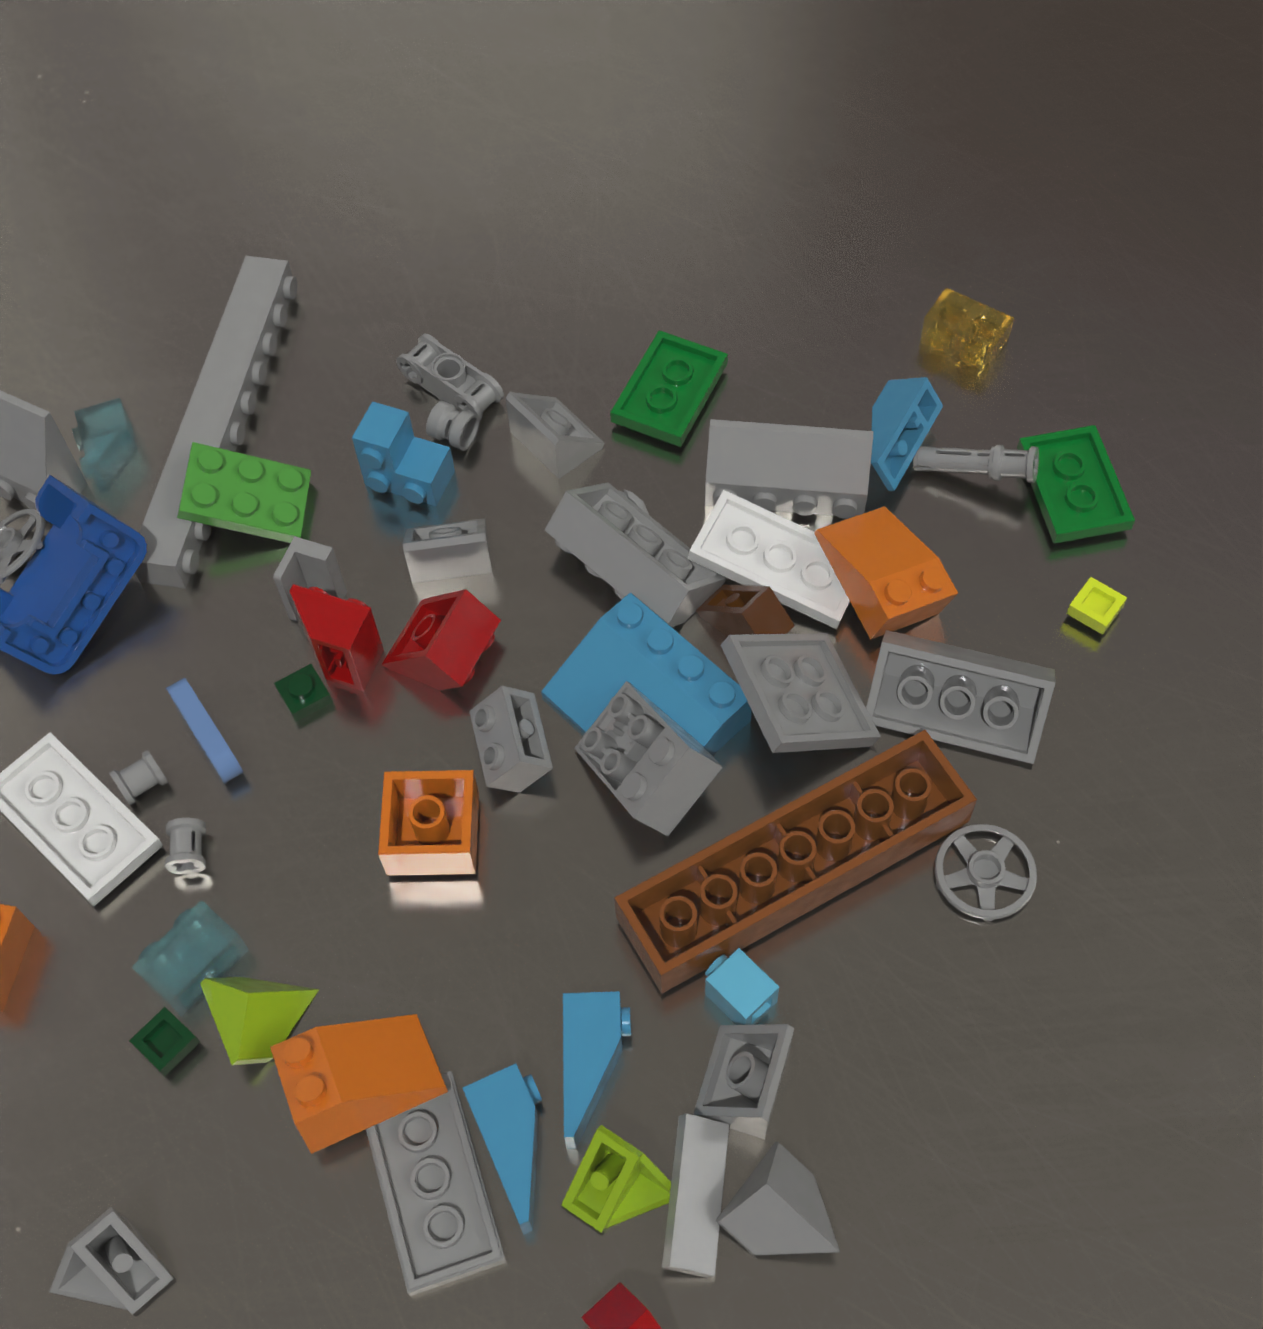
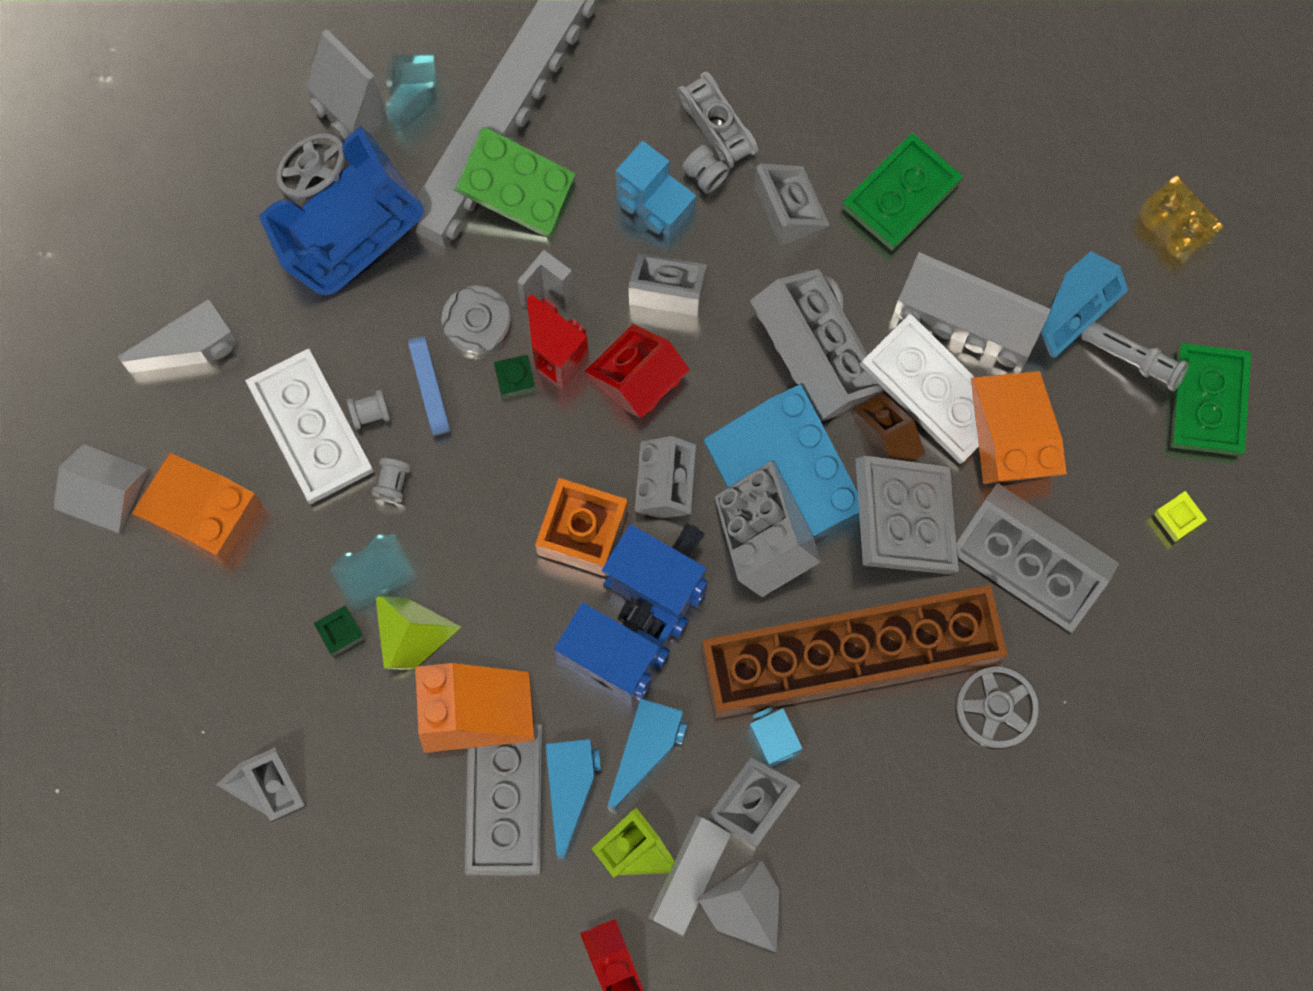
camera: 15 degrees right, 15 degrees up
none -> light grey tile [441,285,512,355]
none -> blue piece [553,523,709,706]

